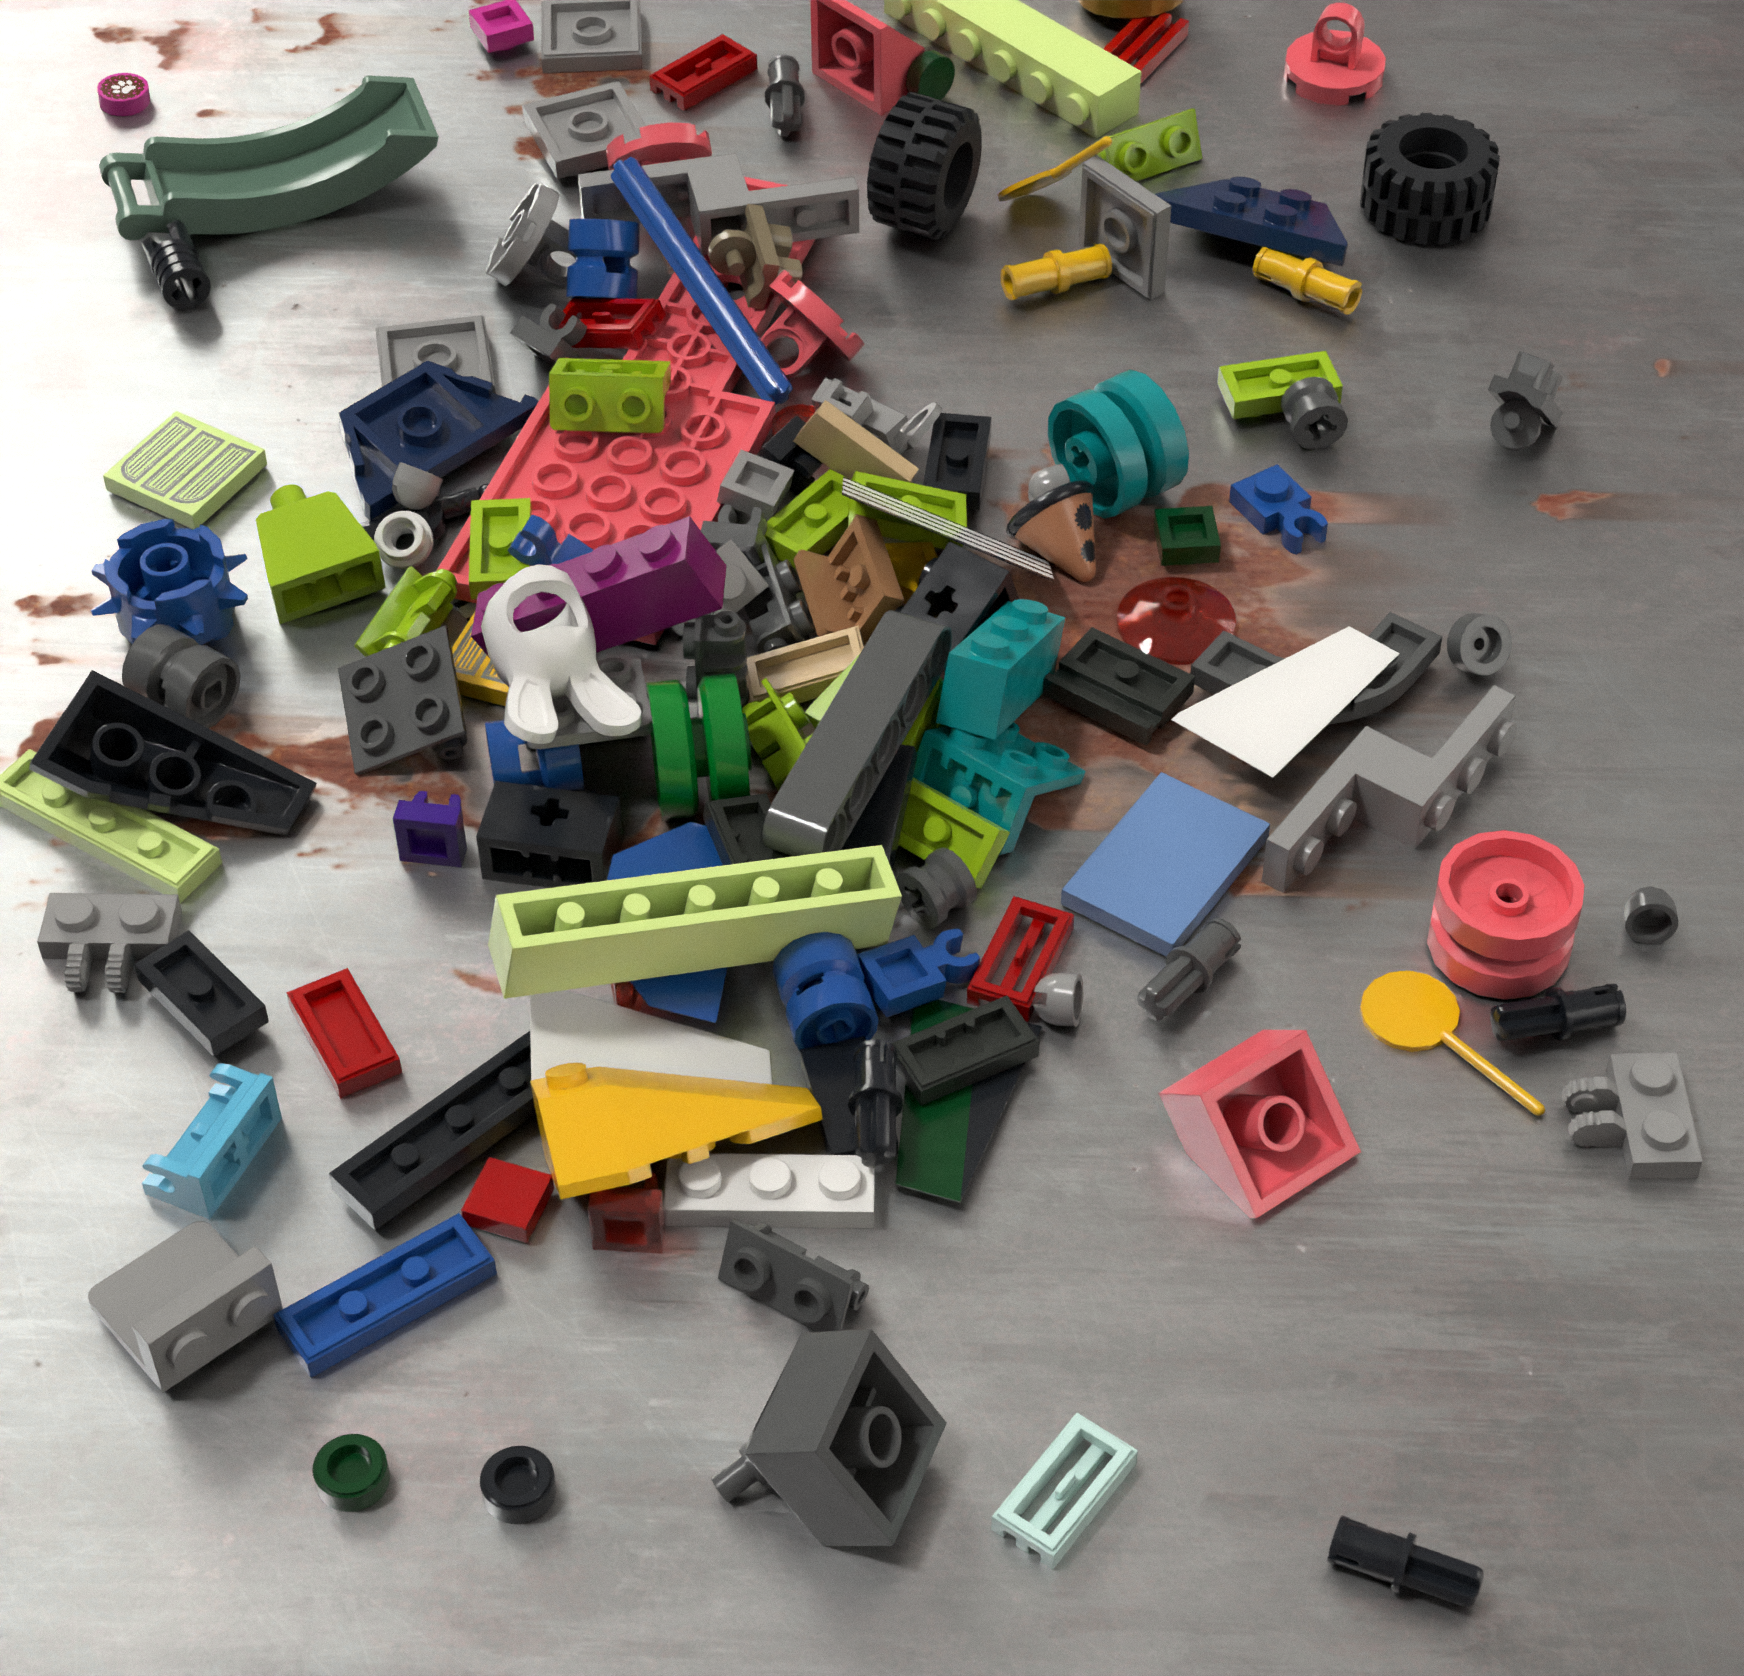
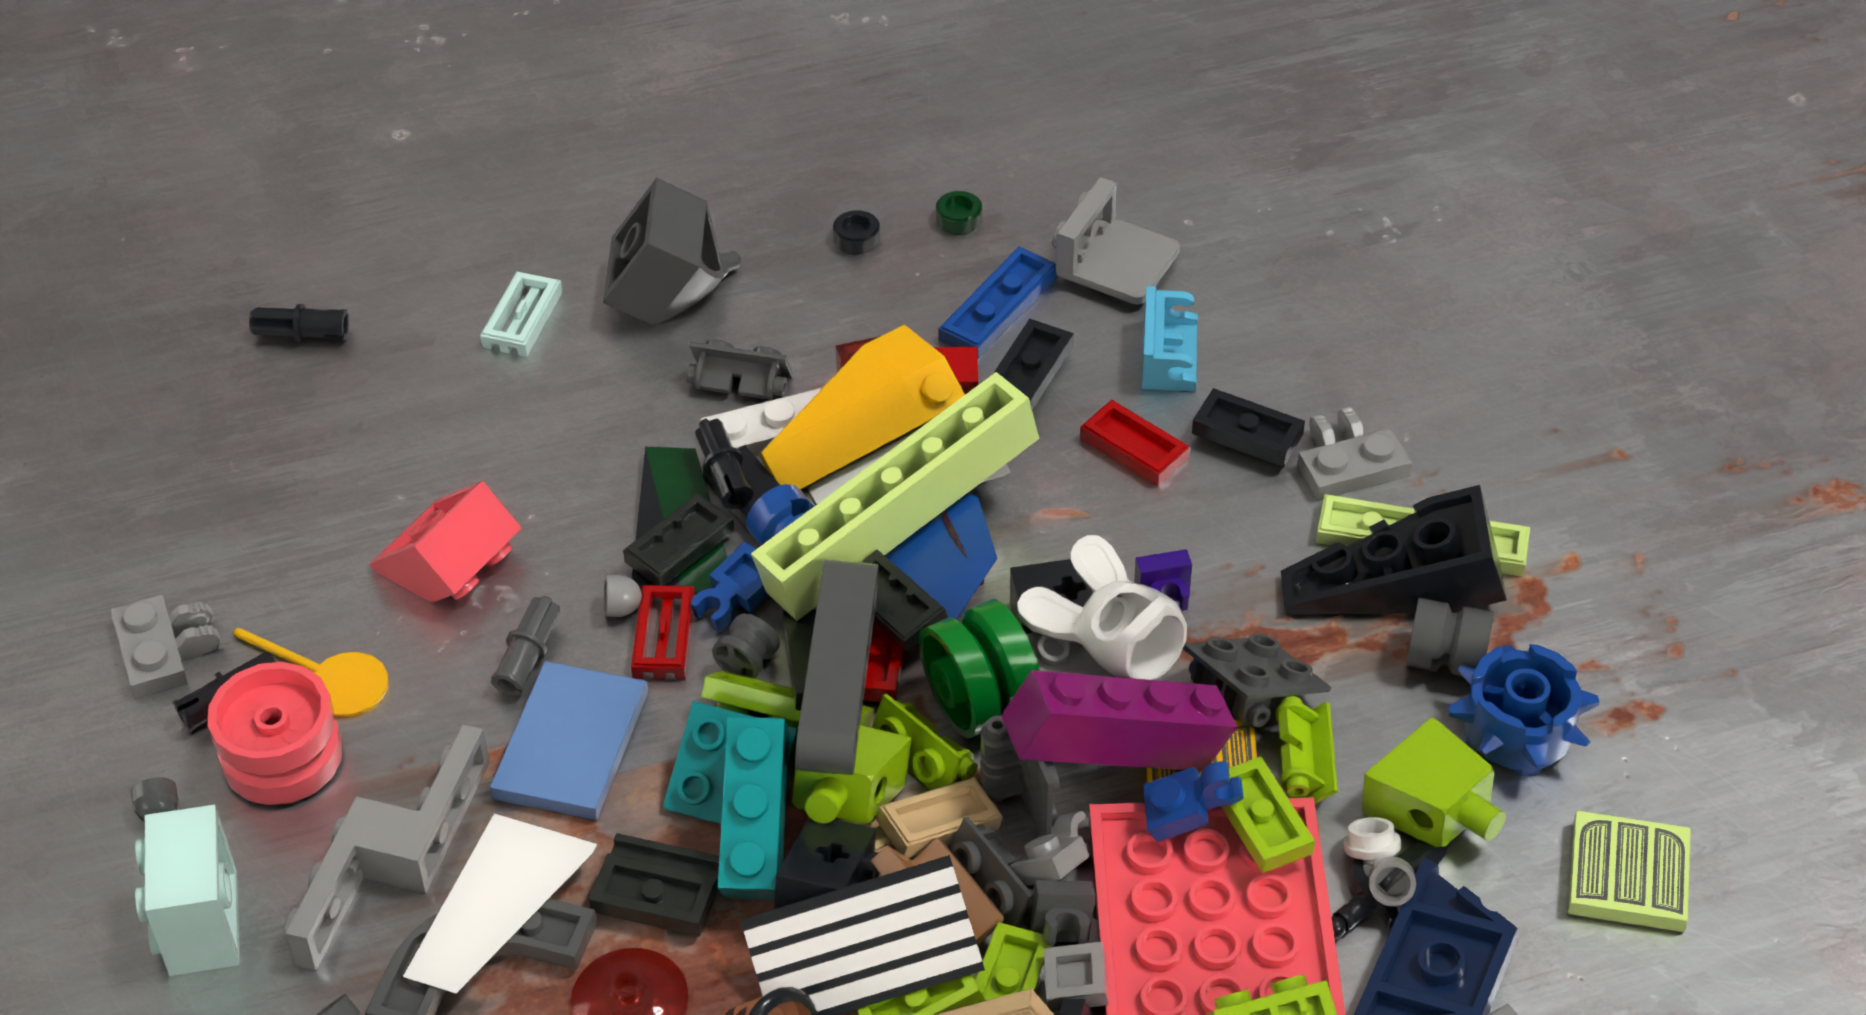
camera: 160 degrees right, 0 degrees up
none -> light aqua brick [135,805,240,976]

